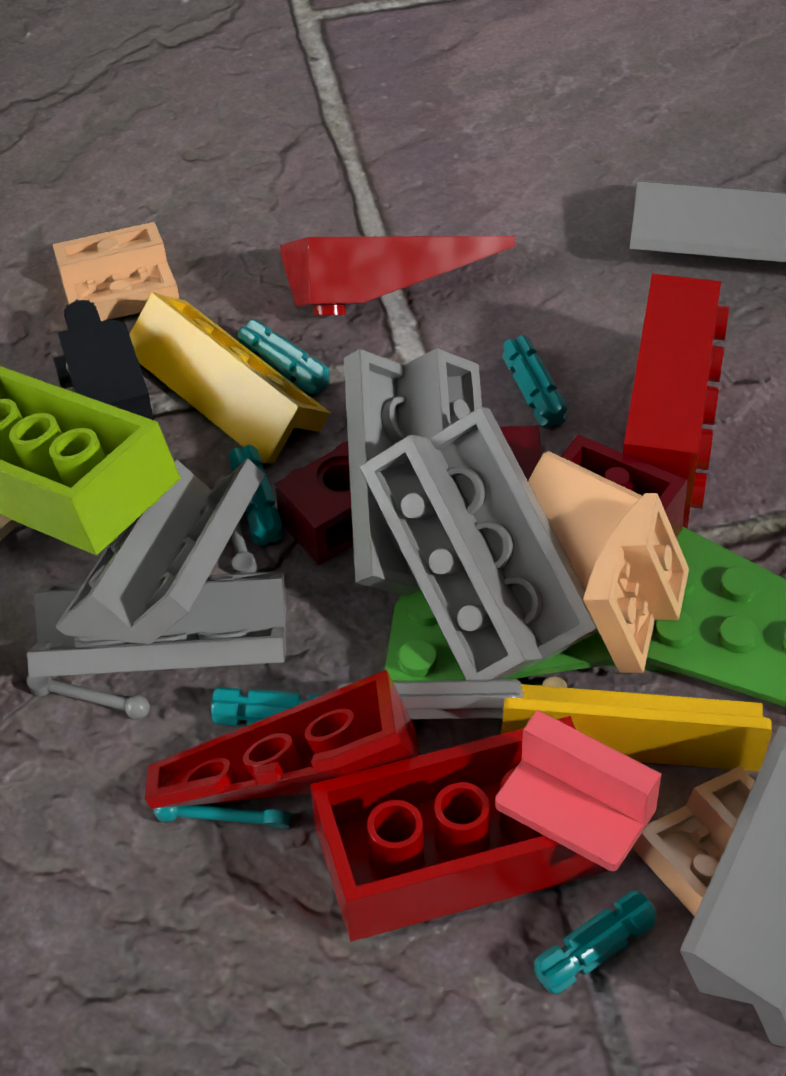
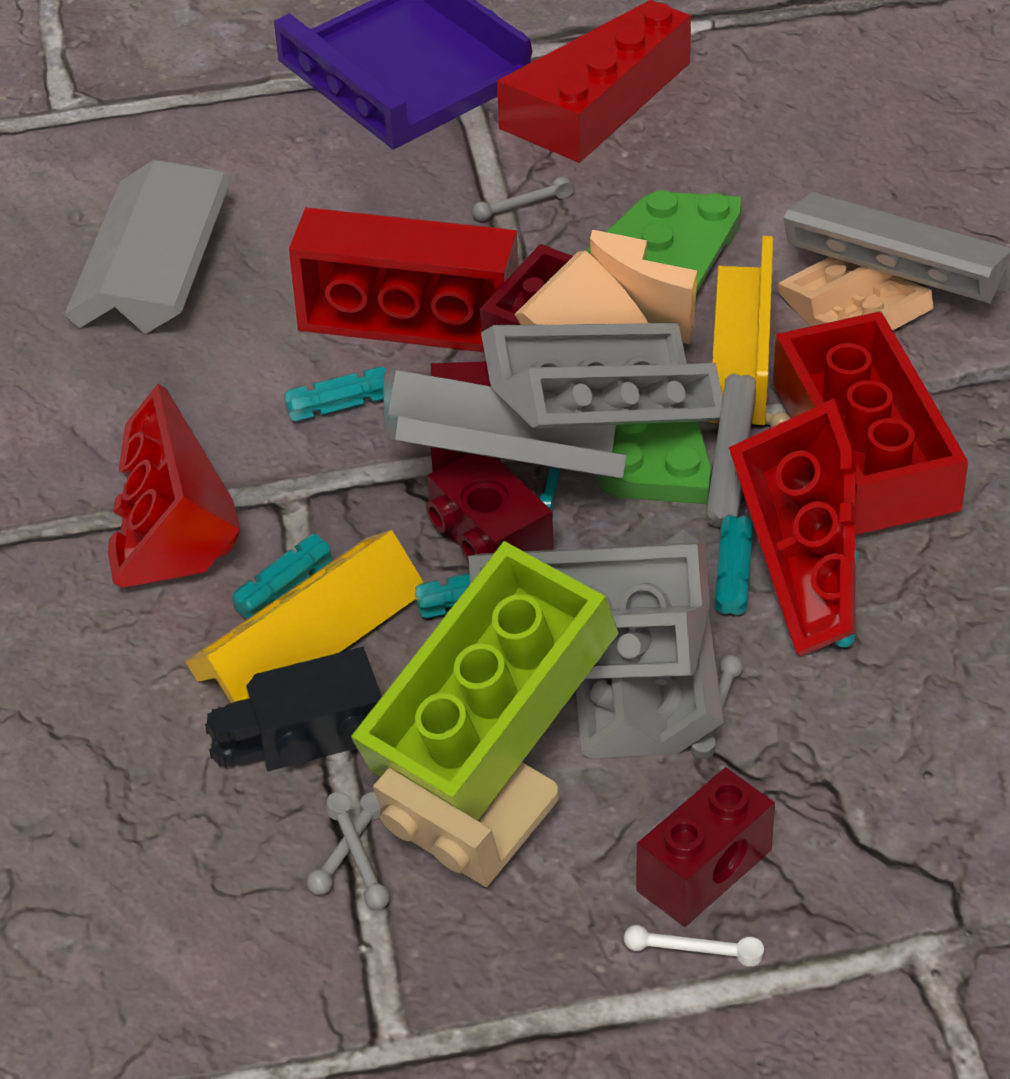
camera: 90 degrees left, 5 degrees down
light nougat slope [52,222,179,321] -> none
coral panel [495,710,661,871] -> none
teal axle [534,890,657,994] -> none

